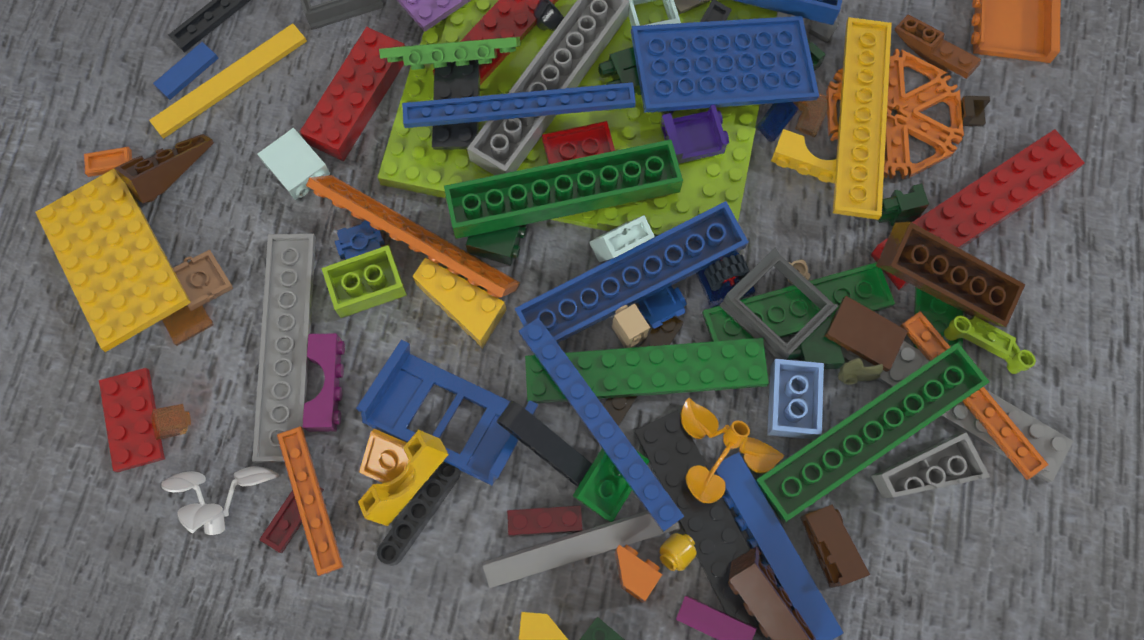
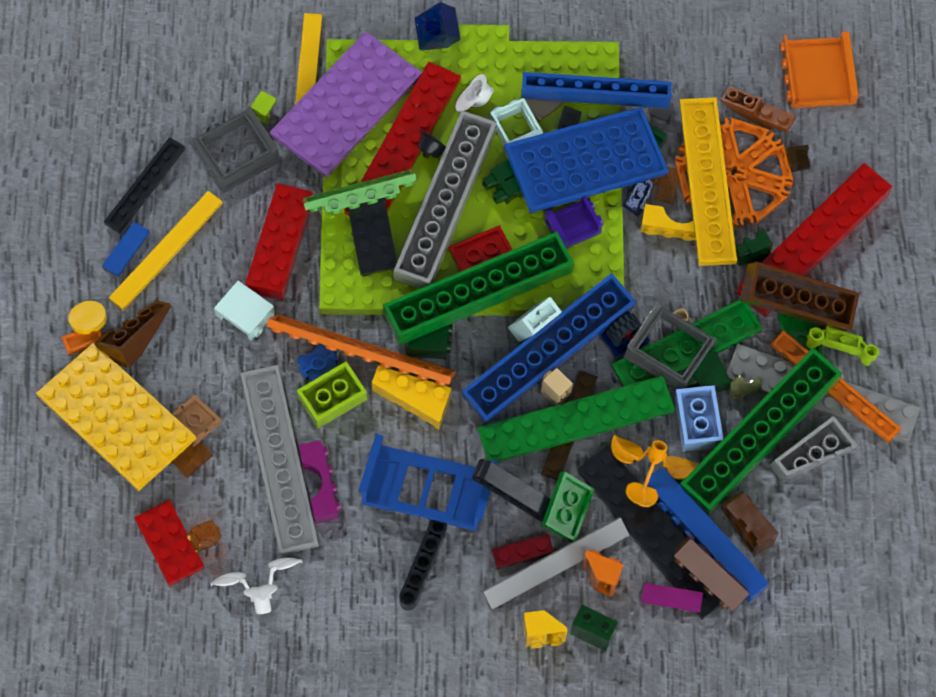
camera: 15 degrees left, 5 degrees down
dark red plate [259,487,324,553] -> none
orange tile [277,426,344,576] -> none
yellow arch [358,430,449,526] -> none
light orange tile [359,428,408,483] -> none
blue plate [402,82,636,128] -> none
blue plate [519,317,684,532] -> none
blue piece [638,286,687,329] -> none
yellow head [659,533,697,571] -> none
reddish brown tile [824,296,908,372] -> none
none -> yellow tile [68,301,107,335]

